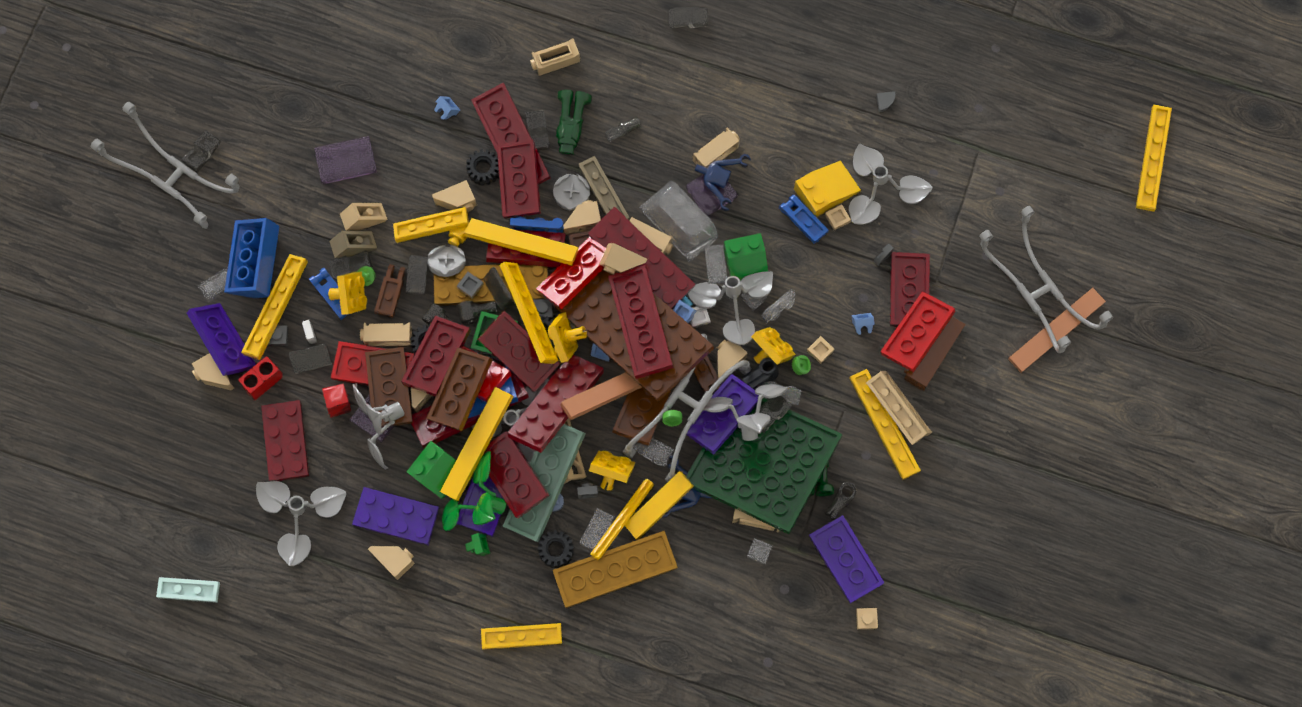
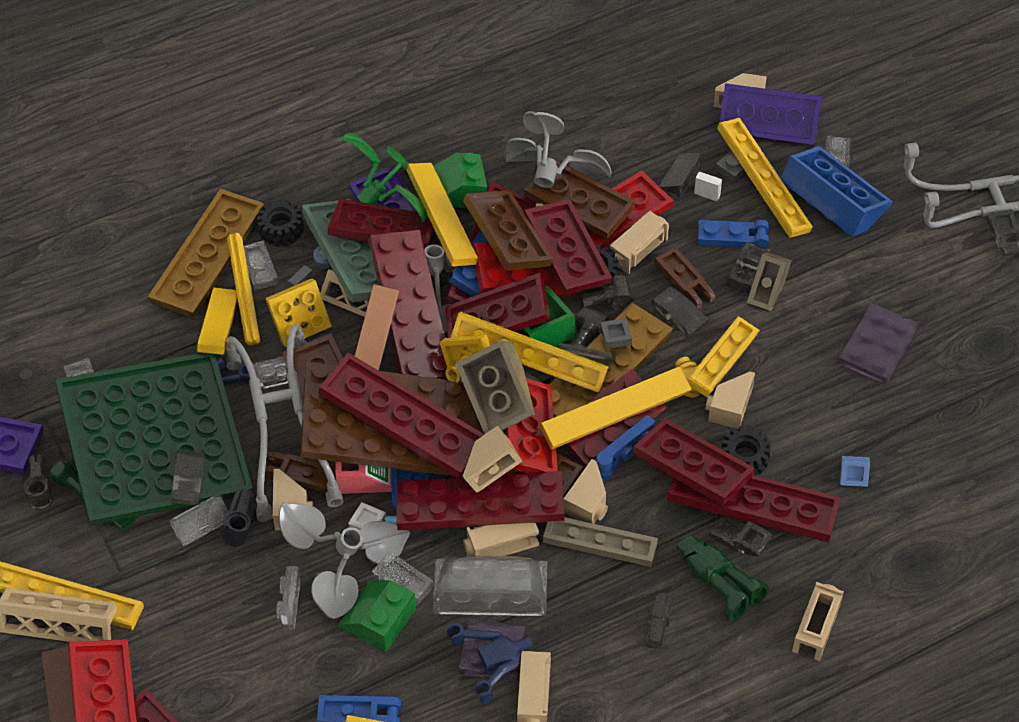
camera: 135 degrees right, 20 degrees down
red piece [238,356,283,400] -> none
light grey plant [256,481,346,566] -> none
dark red plate [261,400,309,481] -> none
red piece [322,384,351,418] -> none
yellow plate [328,271,367,315] -> none
tan slope [340,203,388,231] -> none
dark purple plate [352,487,439,545] -> none
bright green tile [357,266,376,286] -> none
tan slope [368,546,415,580] -> none
light grey tile [428,245,466,277] -> none
green tile [465,533,490,556] -> none
yellow tile [481,623,562,650] -> none
light grey tile [553,174,590,211] -> none
bright green tile [662,410,682,426] -> none
medium blue tile [673,300,697,324] -> none
dark purple plate [686,374,759,455] -> none
light grey plant [703,384,788,441] -> none
yellow plate [751,327,796,365] -> none
bright green tile [792,355,811,375] -> none
tan plate [807,336,834,364] -> none
medium blue tile [852,313,874,334] -> none
none -> dark tan slope [455,340,535,434]

